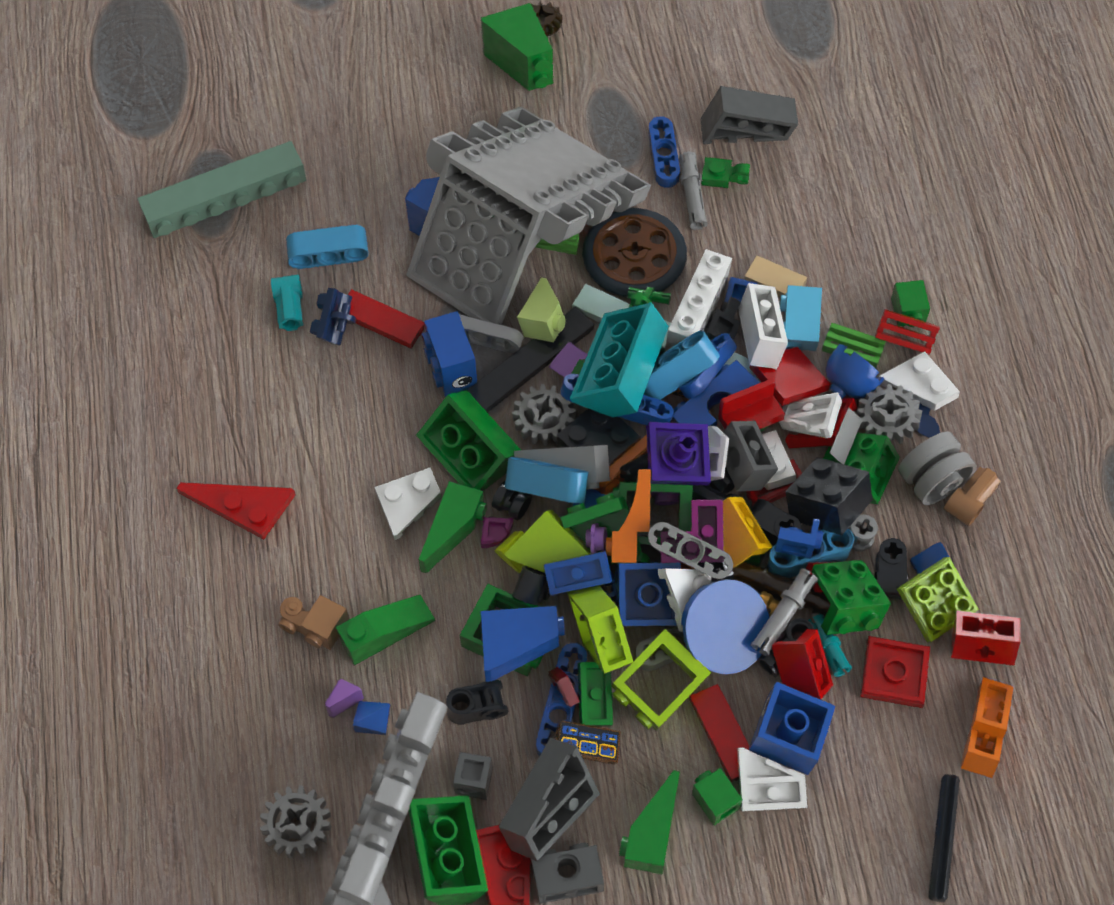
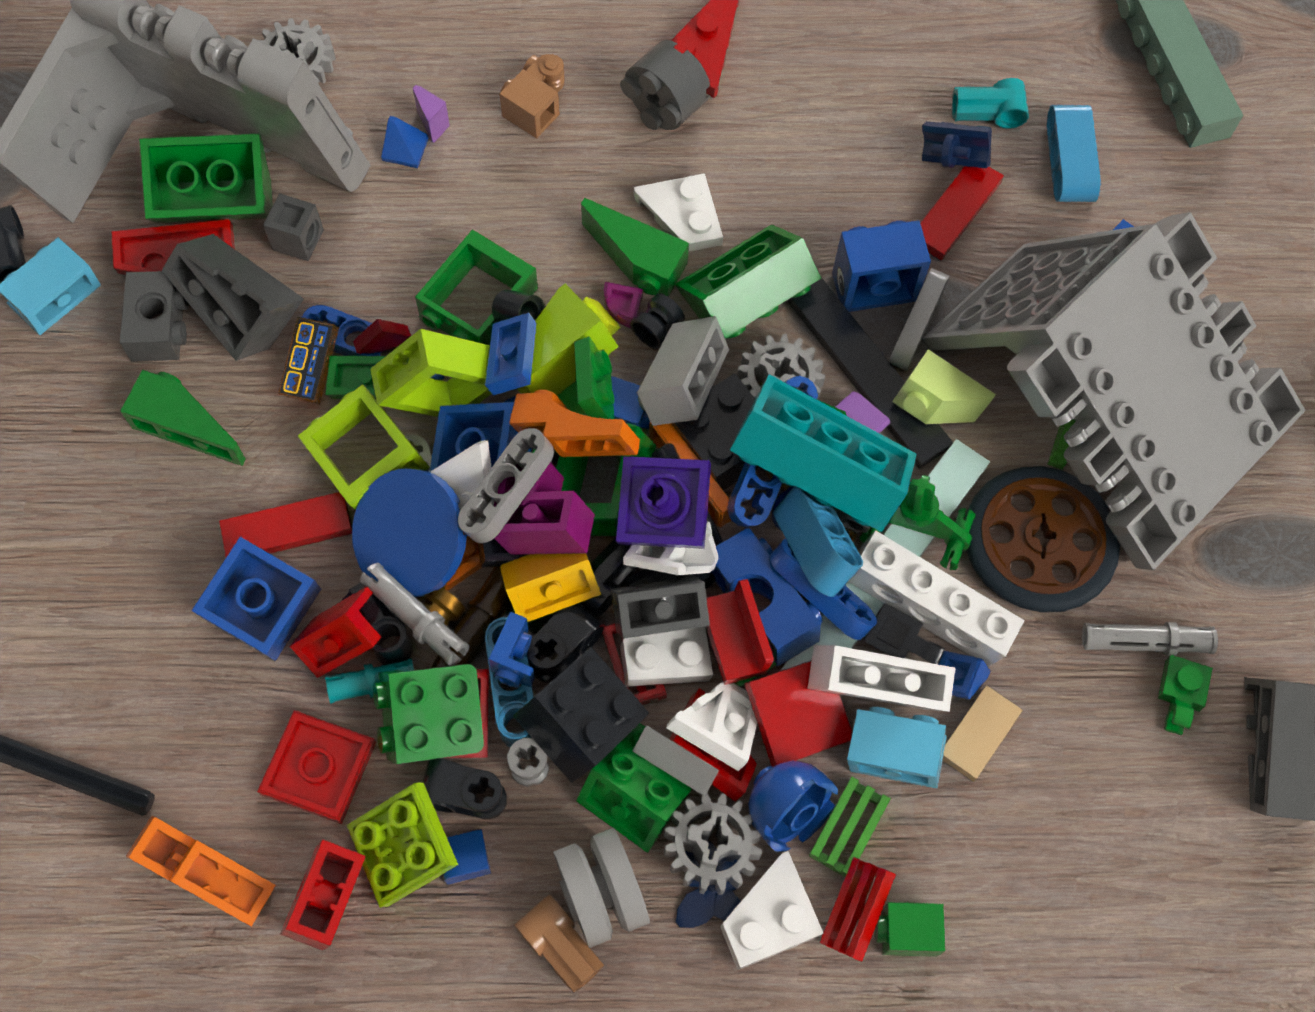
camera: 95 degrees right, 5 degrees up
green slope [336,594,435,666] -> none
black piece [446,680,509,725] -> none
blue slope [481,606,565,682] -> none
dark azure beam [505,457,589,503] -> none
medium lavender plate [586,523,608,554] -> none
blue beam [648,116,680,188] -> none
green brick [692,768,743,826] -> none
white wing [737,748,807,811] -> none
none -> dark grey brick [620,40,710,130]

